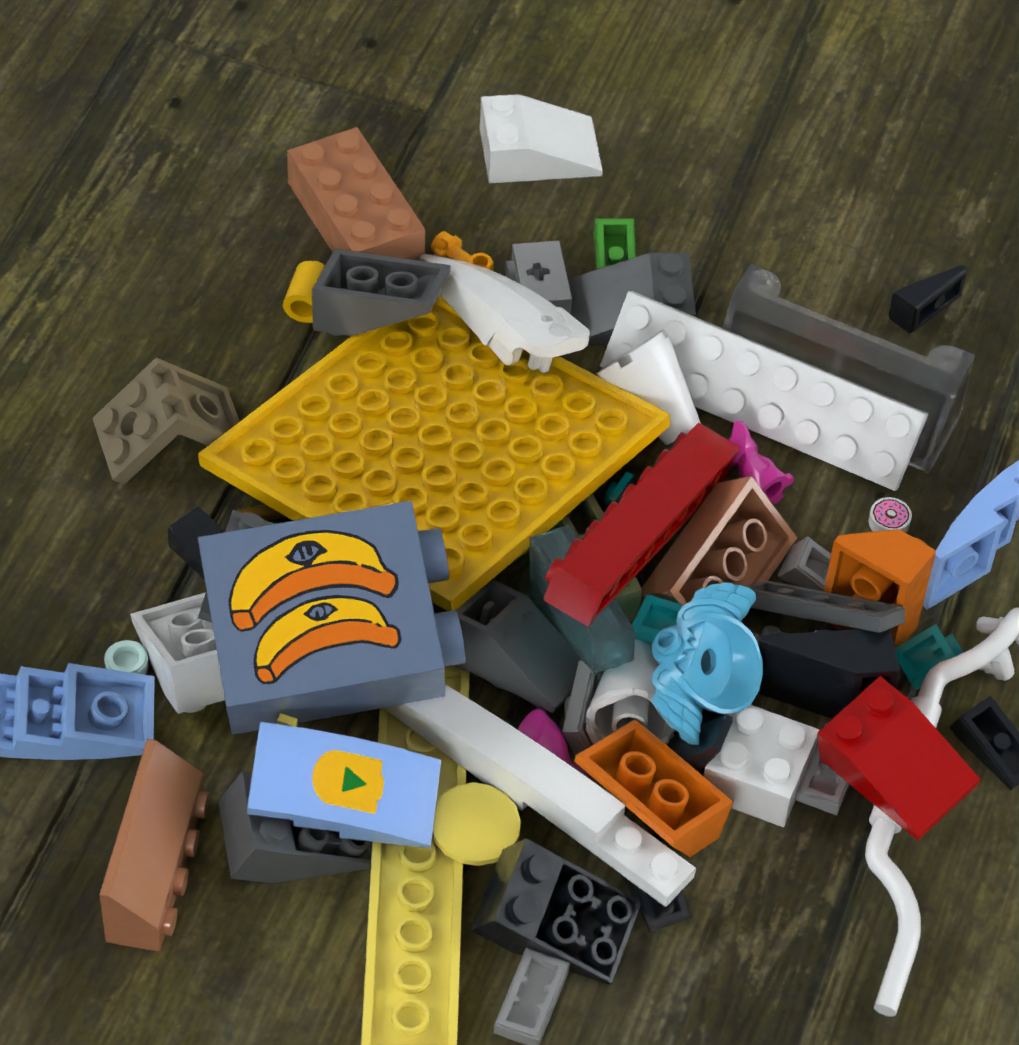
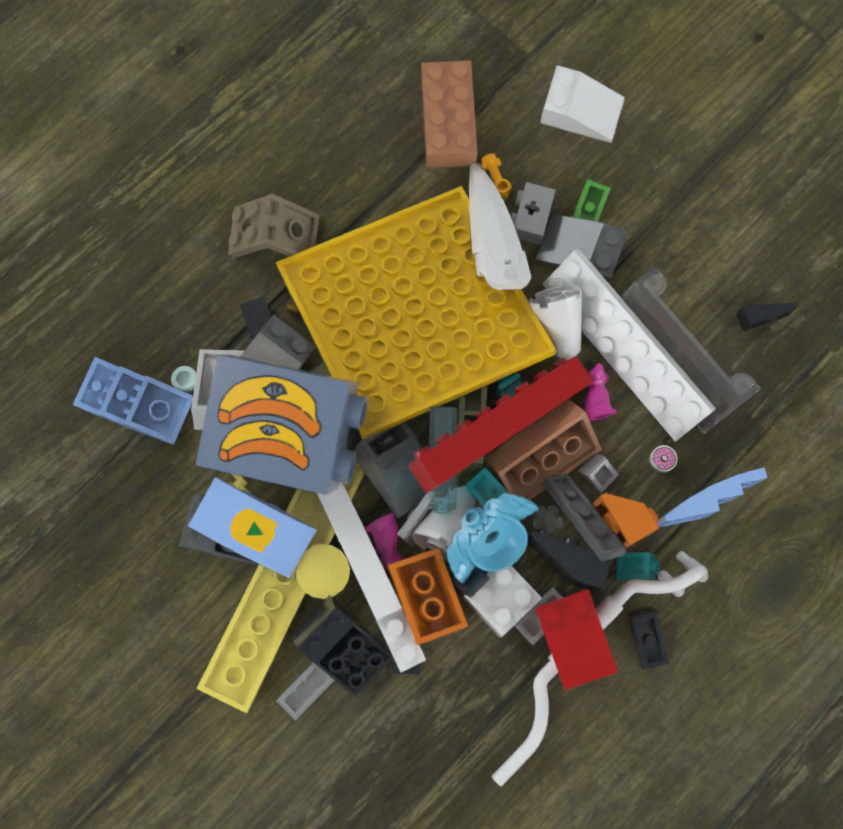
camera: 25 degrees right, 25 degrees up
nougat slope [99,739,210,952] -> none
yellow brick [283,261,325,323] -> none
dark grey slope [312,249,451,336] -> none

